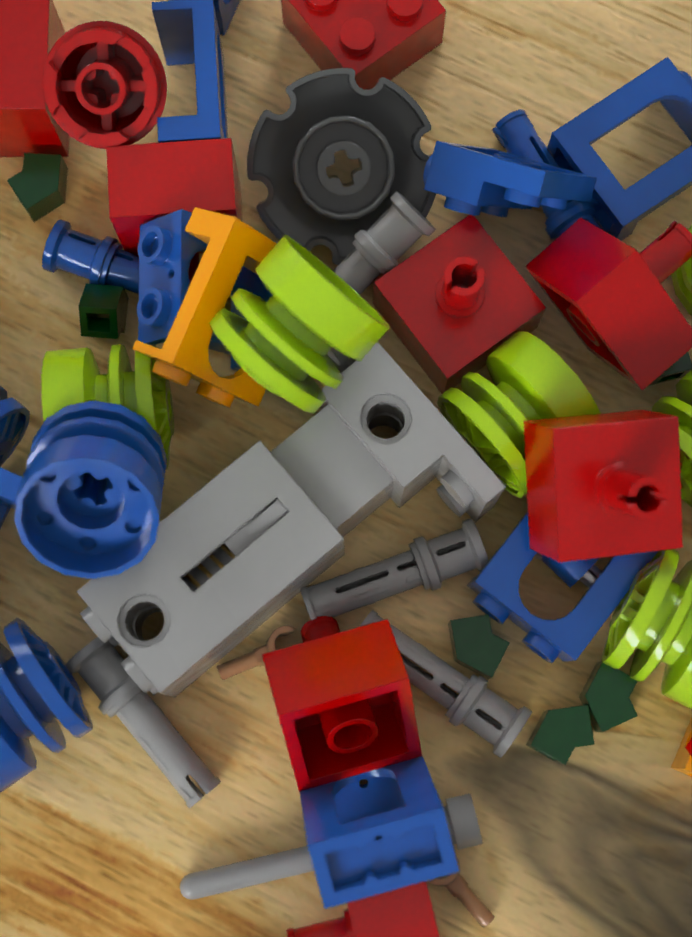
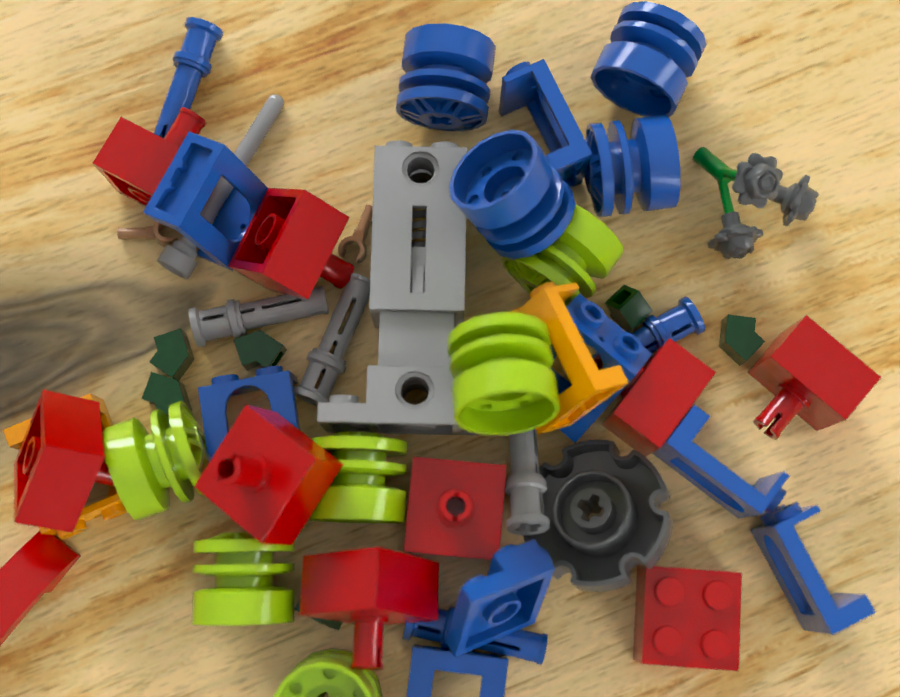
camera: 130 degrees right, 0 degrees up
red cone [42,21,167,149] -> none
light grey pin [65,637,221,808] -> none

